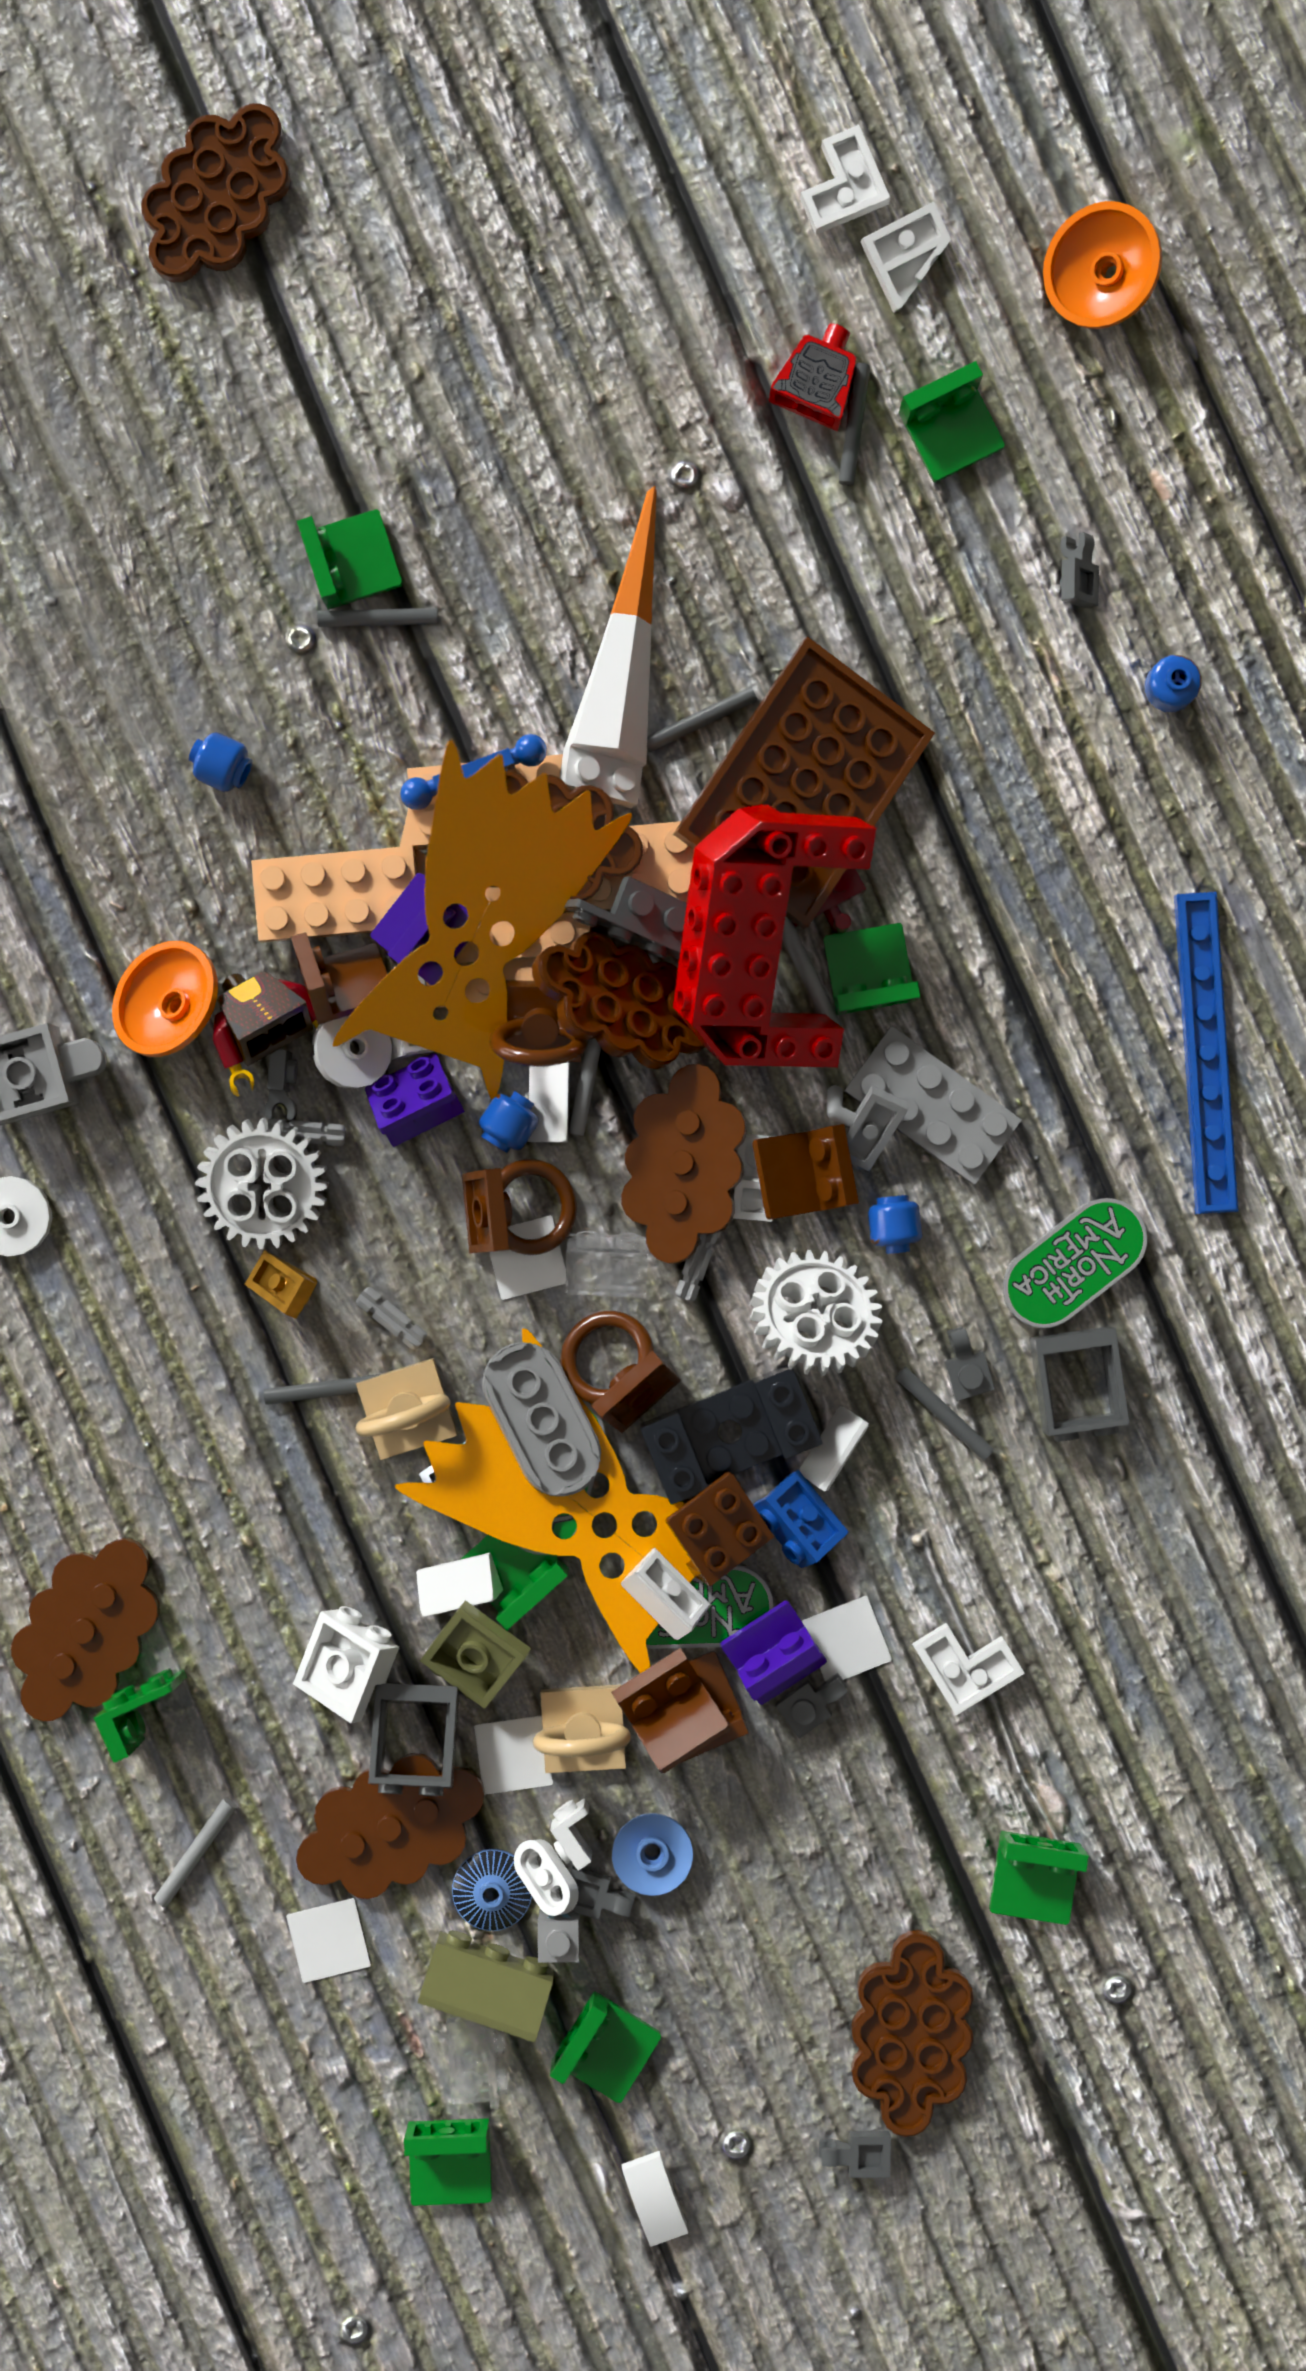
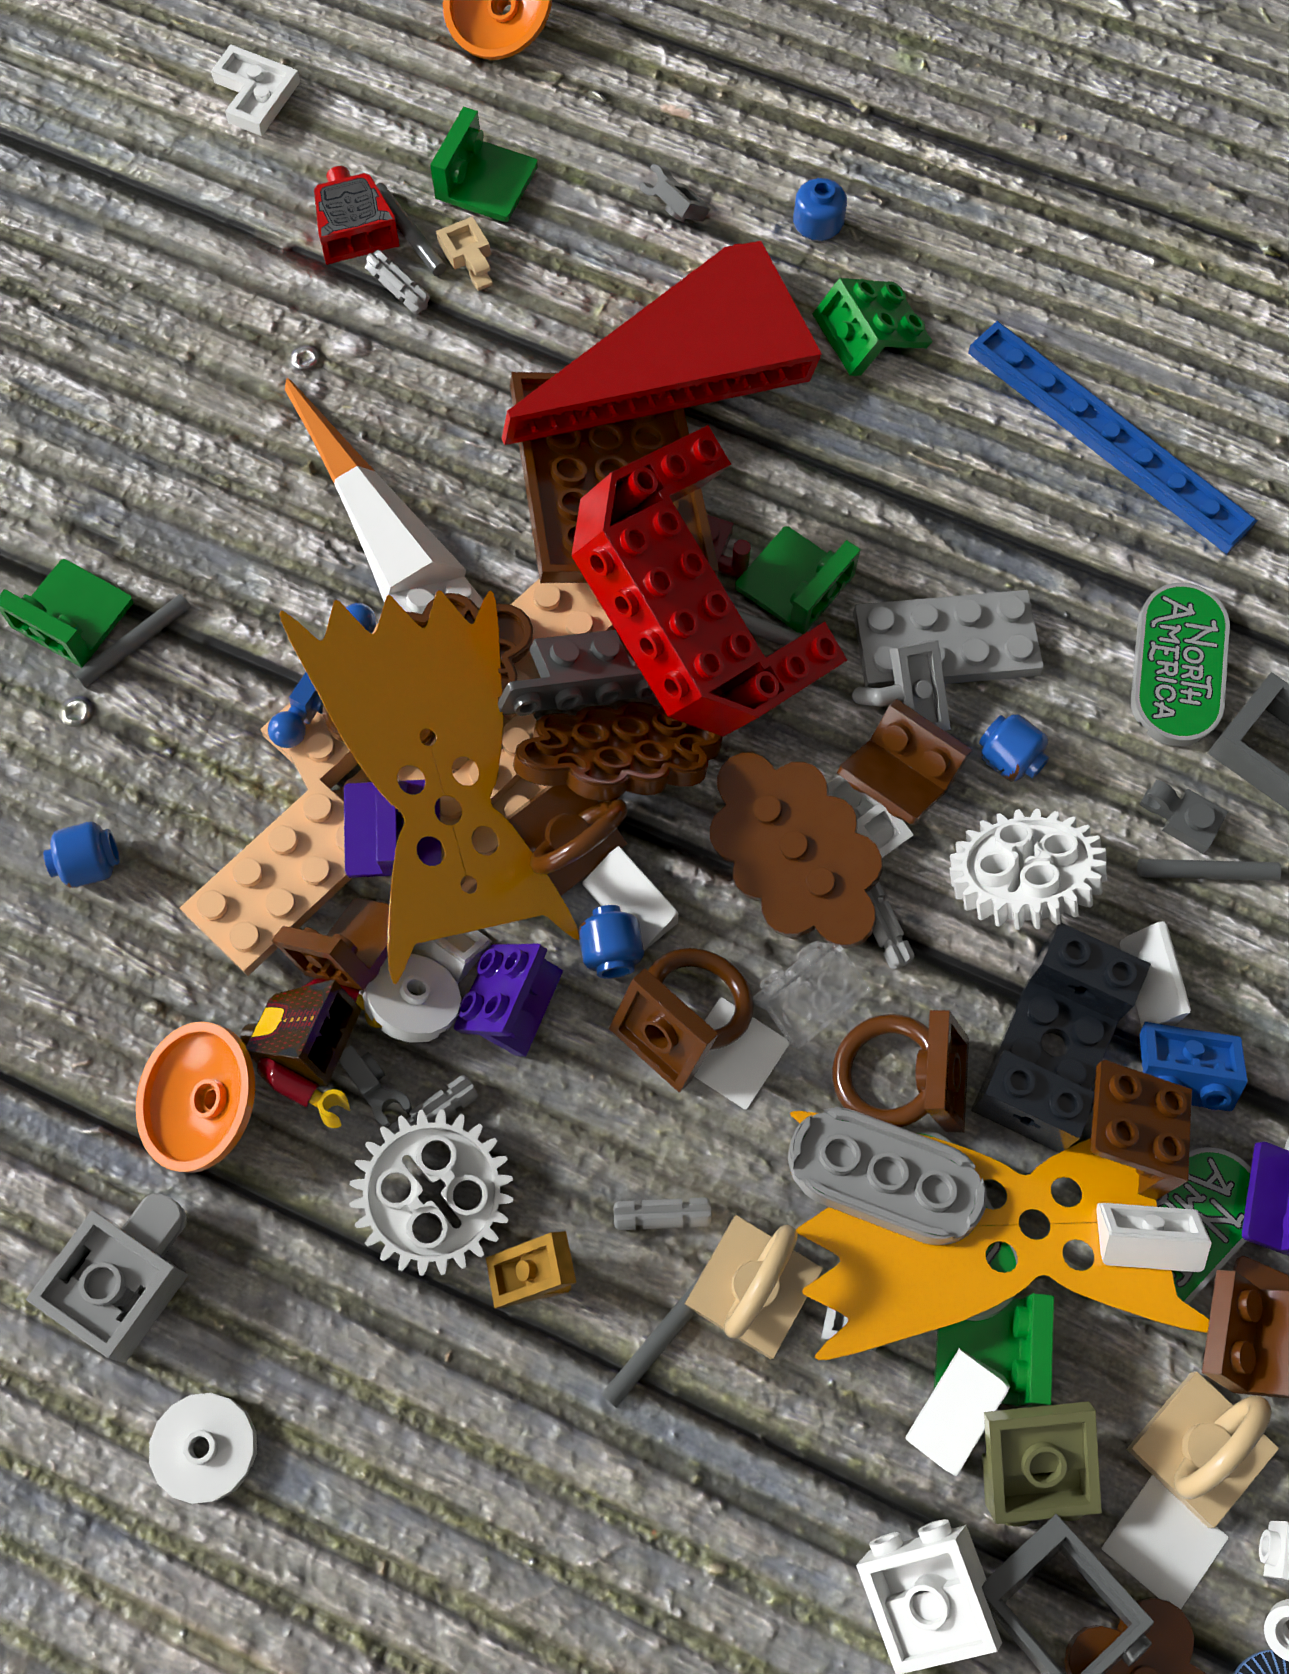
camera: 40 degrees left, 20 degrees down
light grey bar [568,1038,601,1136] -> none
dark grey bar [647,686,758,753] -> none
white wing [860,201,951,313] -> none
none -> light grey axle [365,250,430,314]
none -> tan plate [436,216,493,291]
none -> red slope [502,241,822,445]
none -> green bracket [812,278,932,376]

